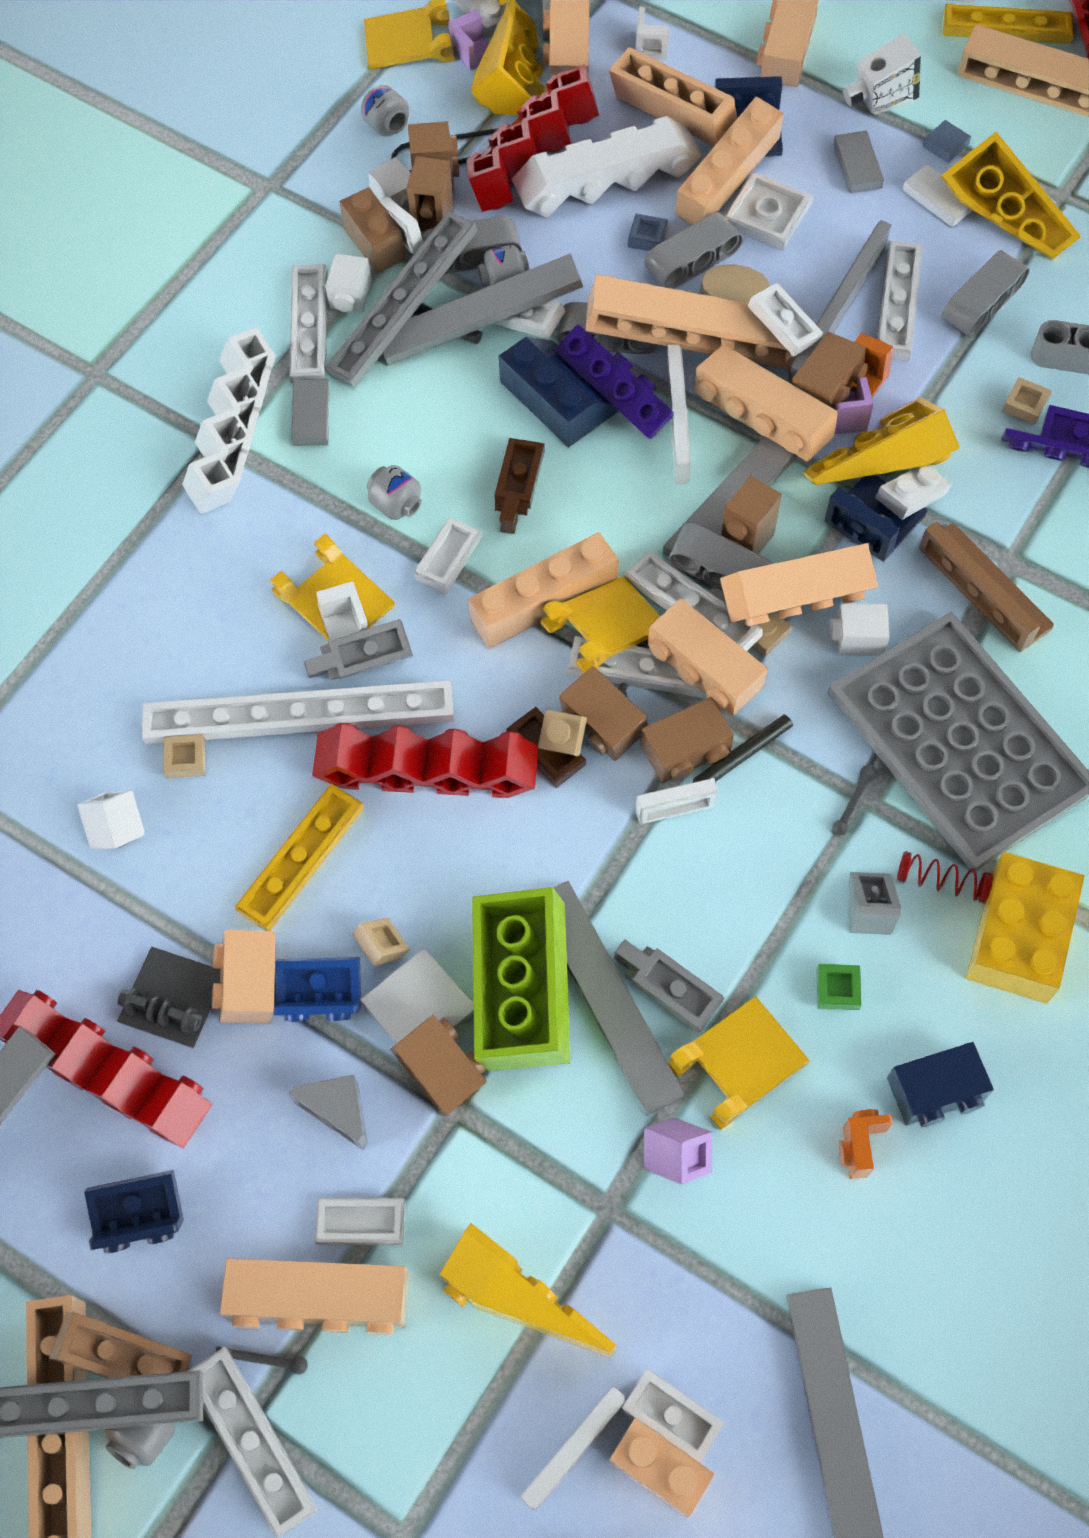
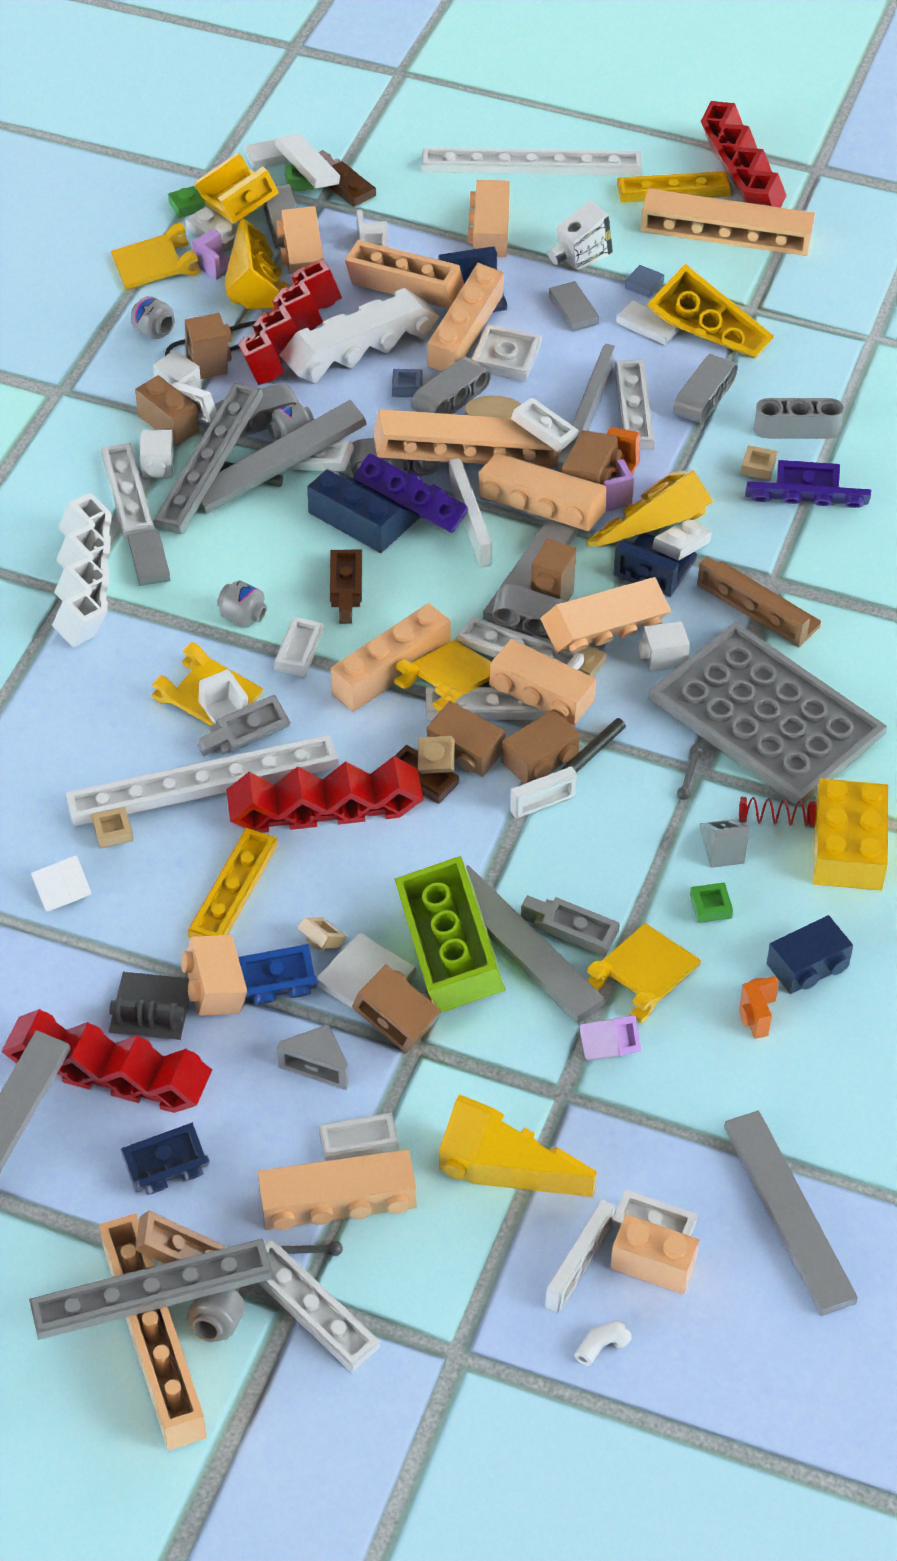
camera: 15 degrees left, 15 degrees down
medium nougat brick [407,156,454,235] -> none

